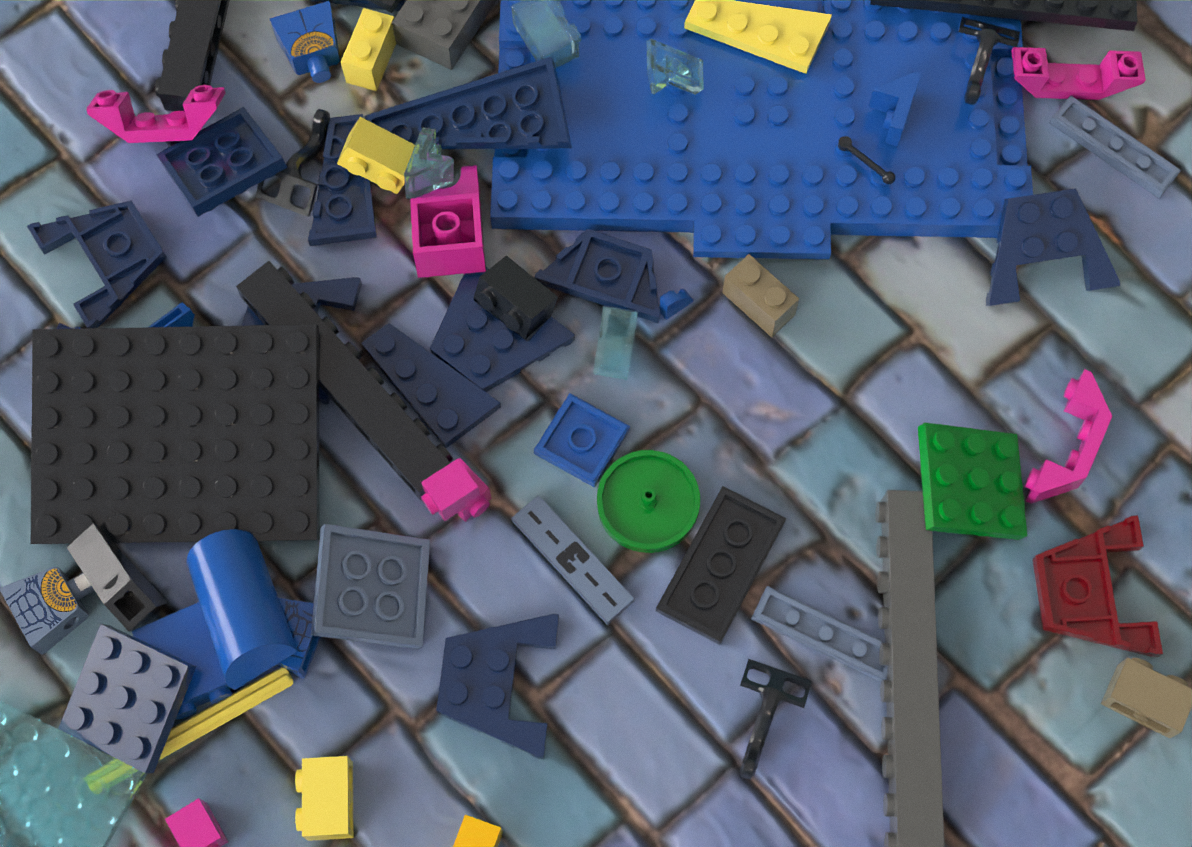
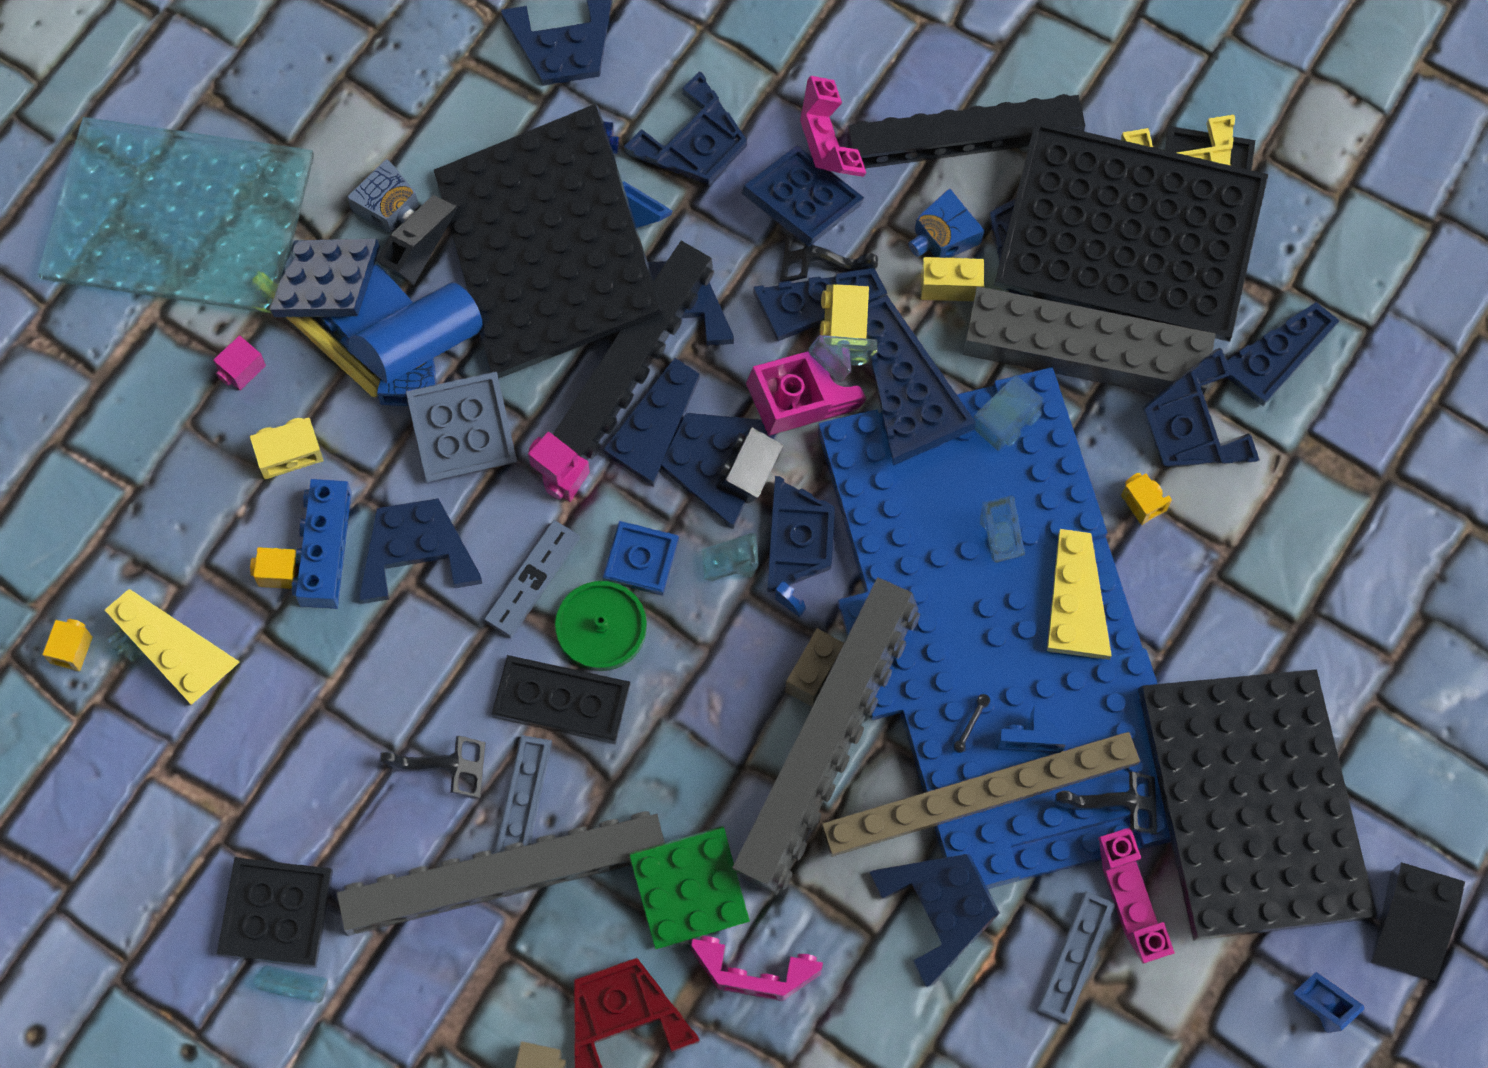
camera: 70 degrees right, 0 degrees up
none -> blue brick [292,479,352,609]
none -> dark grey brick [732,577,920,895]
none -> dark tan plate [822,732,1140,857]

